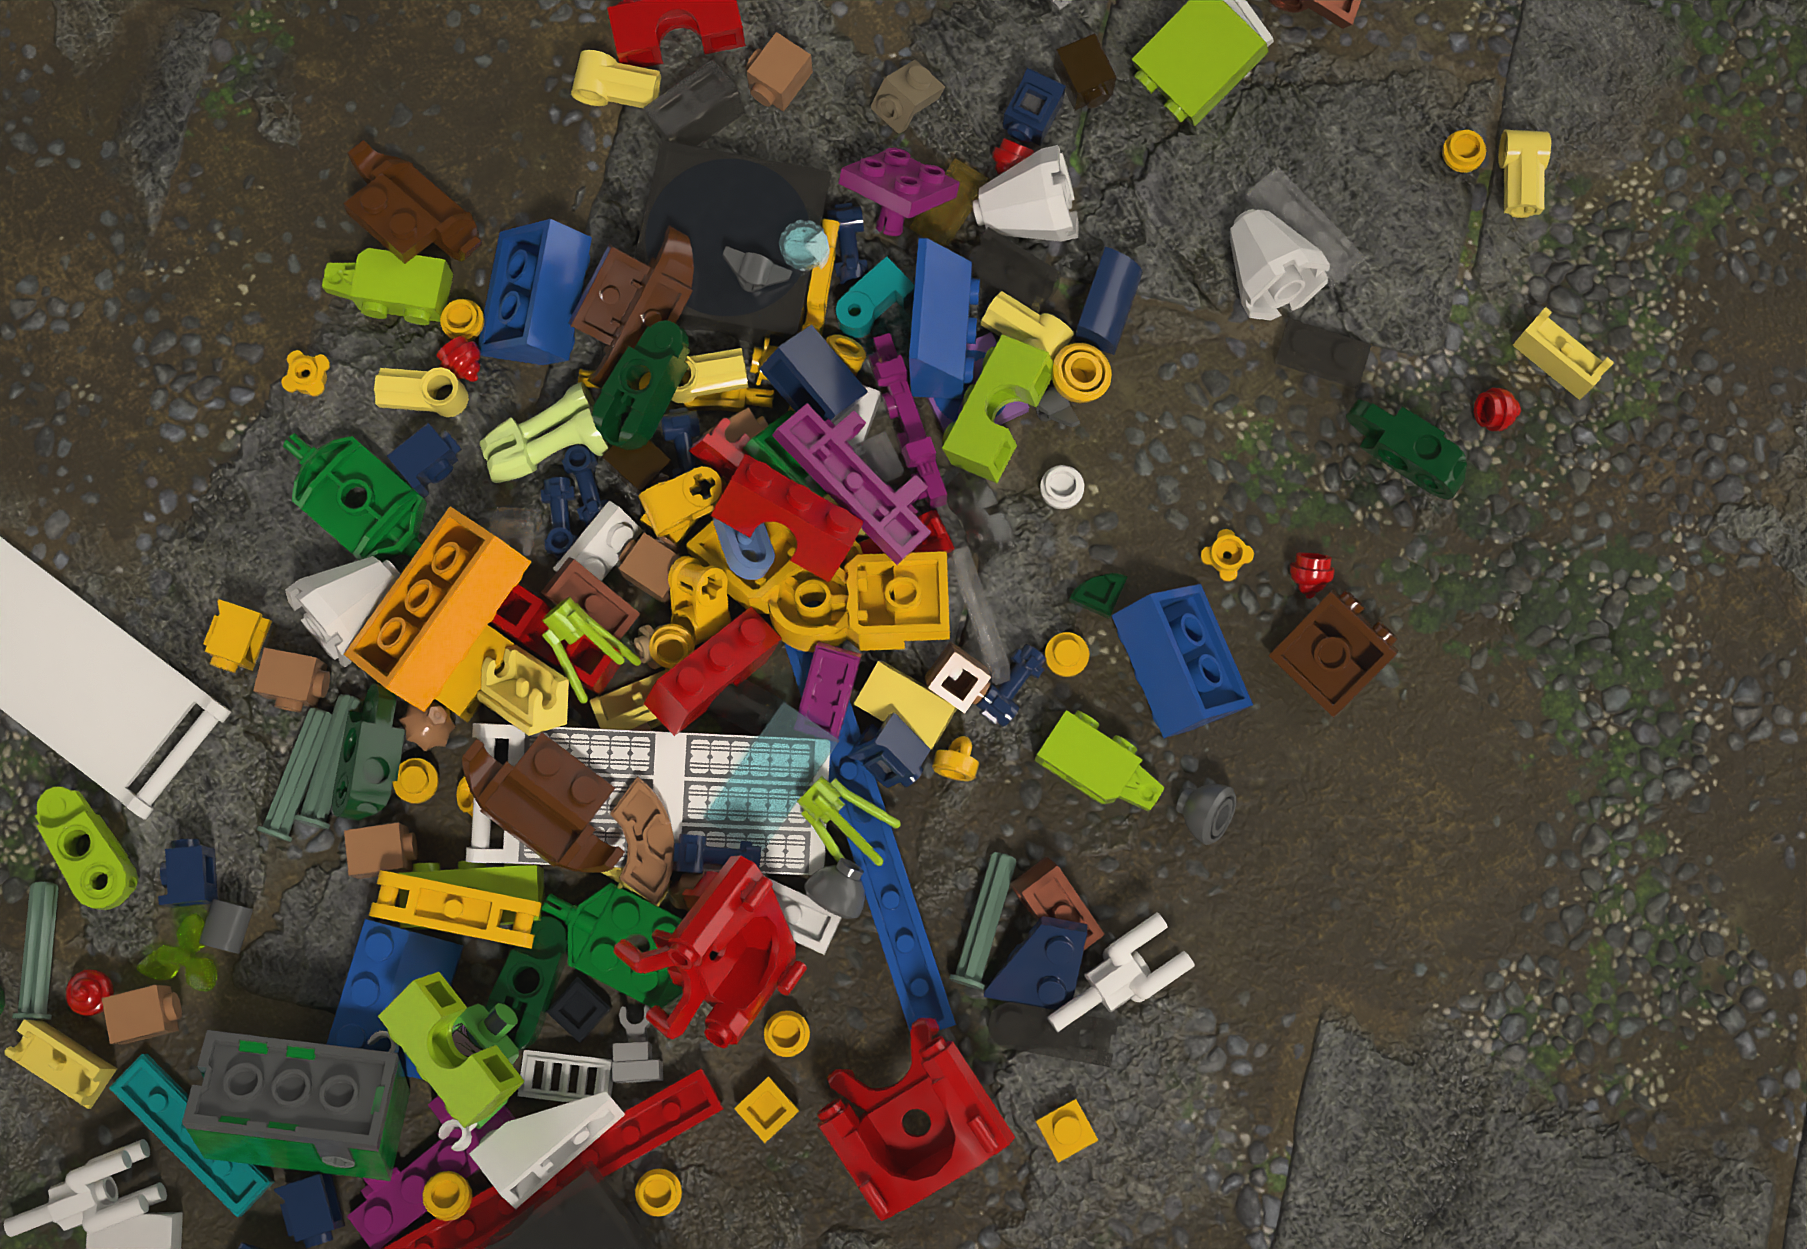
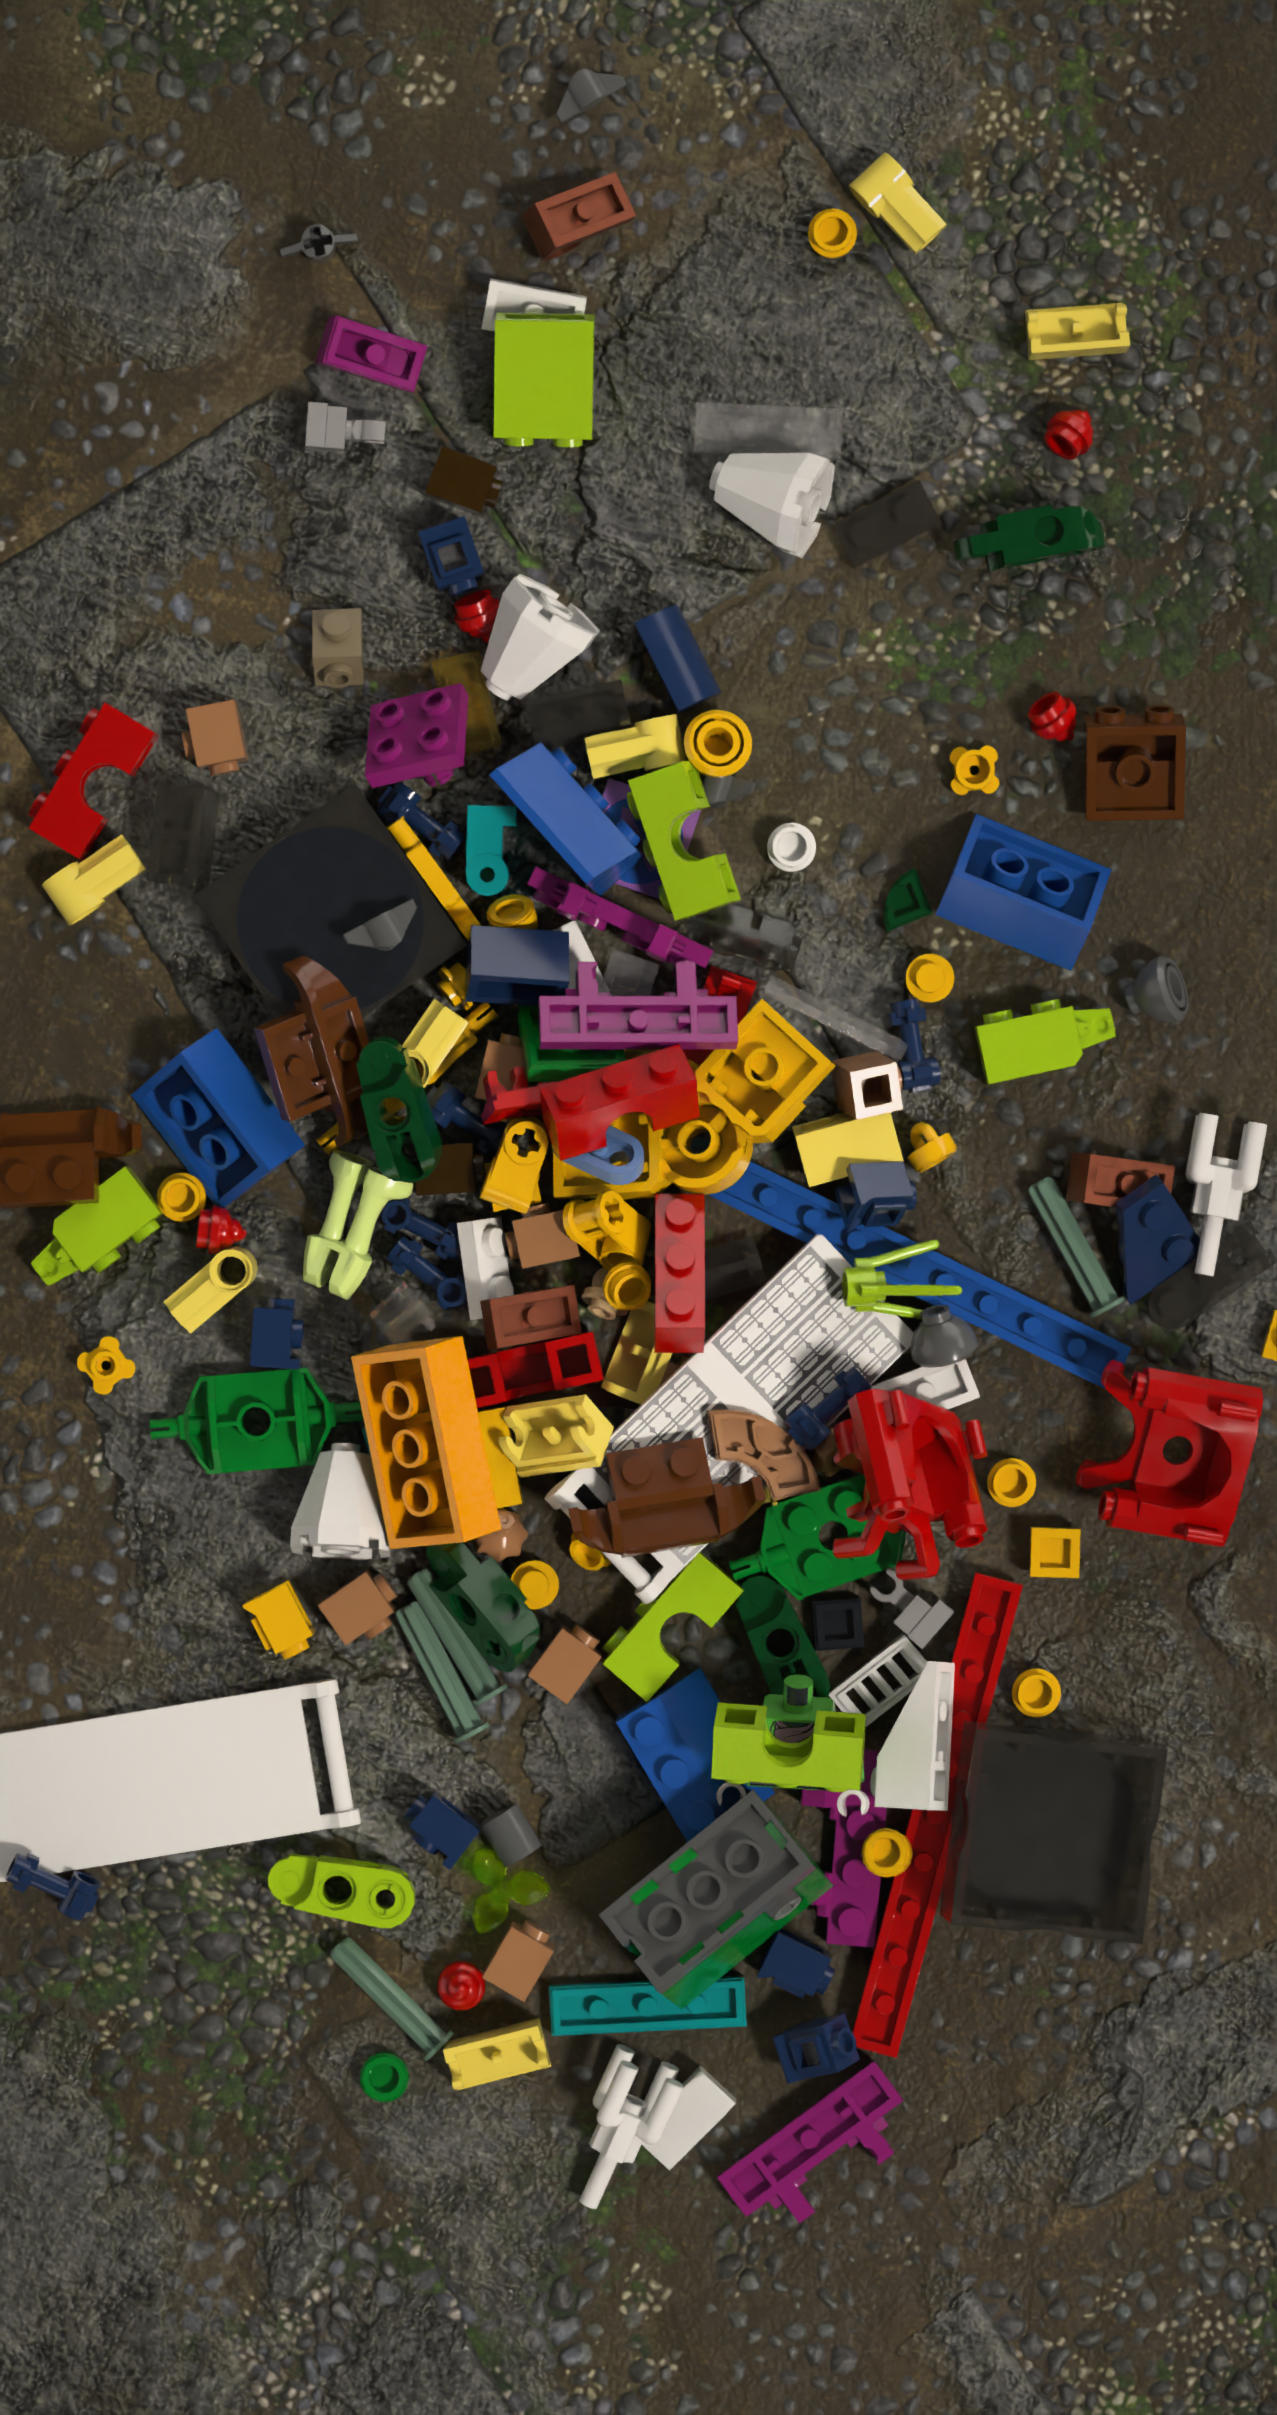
camera: 45 degrees left, 10 degrees up
yellow plate [369,870,542,949] -> none
lime plant [542,596,641,703] -> none
clear light blue piece [703,702,840,853] -> none
clear light blue piece [779,220,830,271] -> none
magenta plate [794,642,862,742] -> none

